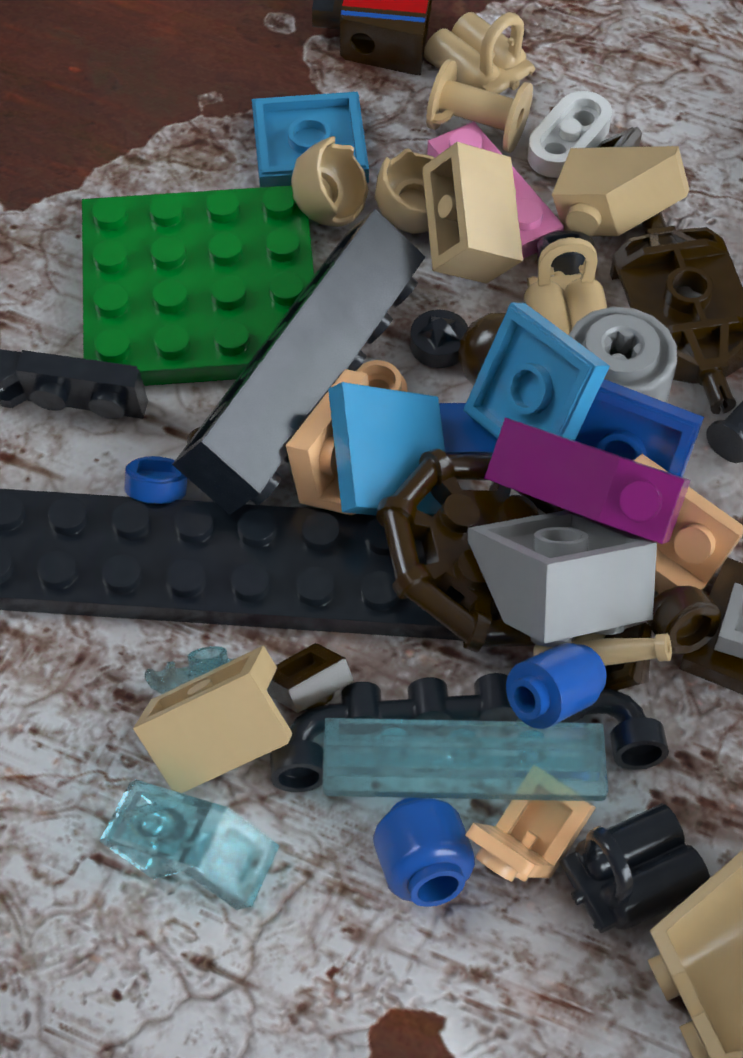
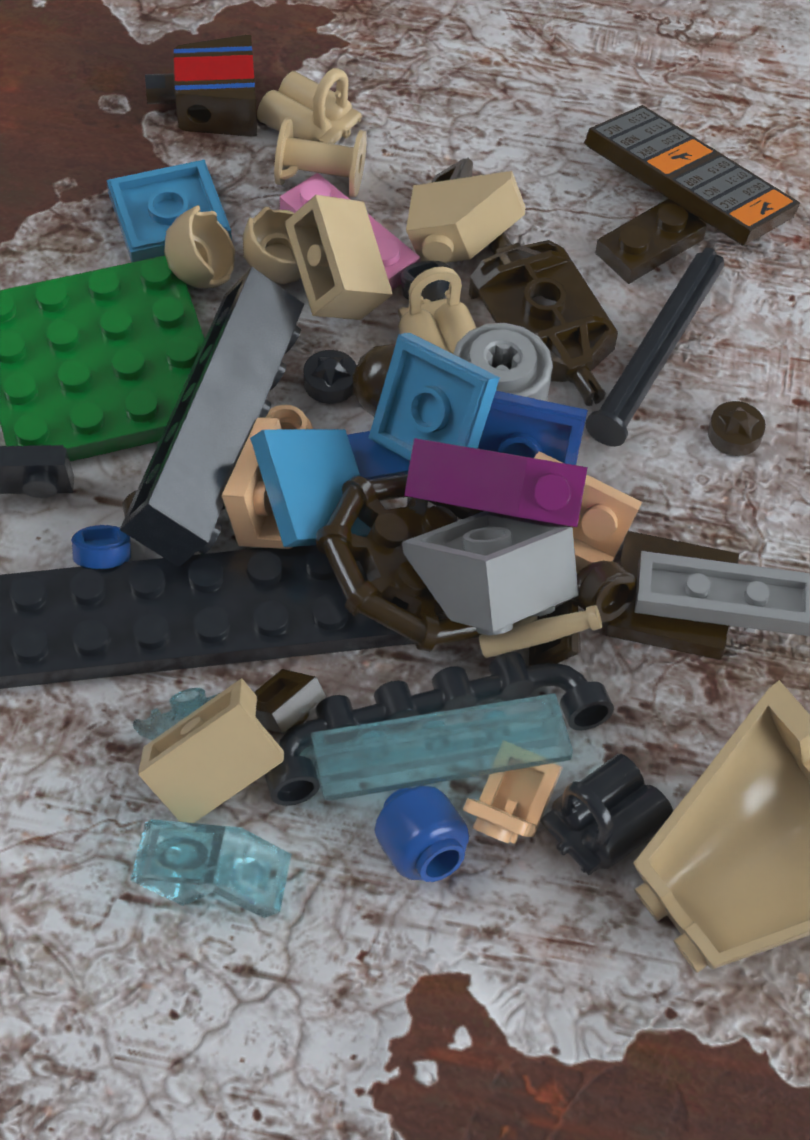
camera: 15 degrees left, 0 degrees up
blue brick [506,643,607,729] -> none
white plate [527,91,612,178] -> none

